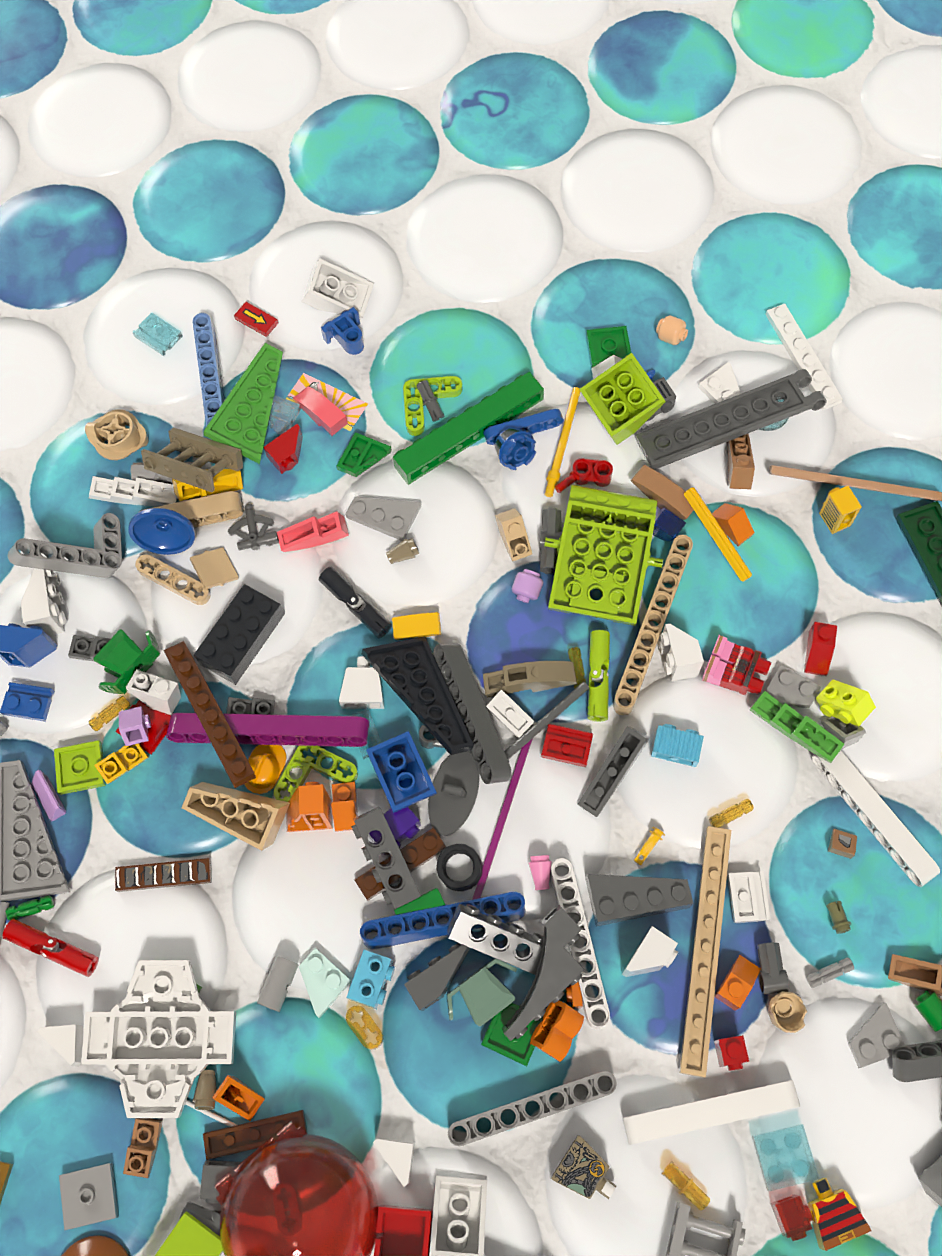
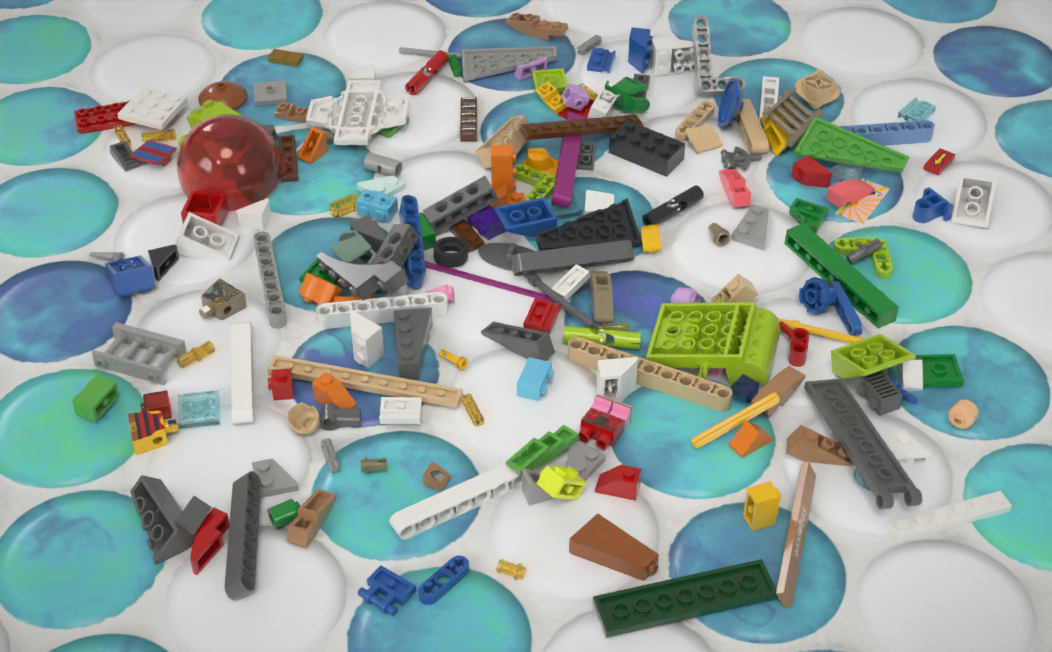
camera: 90 degrees right, 25 degrees down
none -> dark orange slope [569,513,659,581]

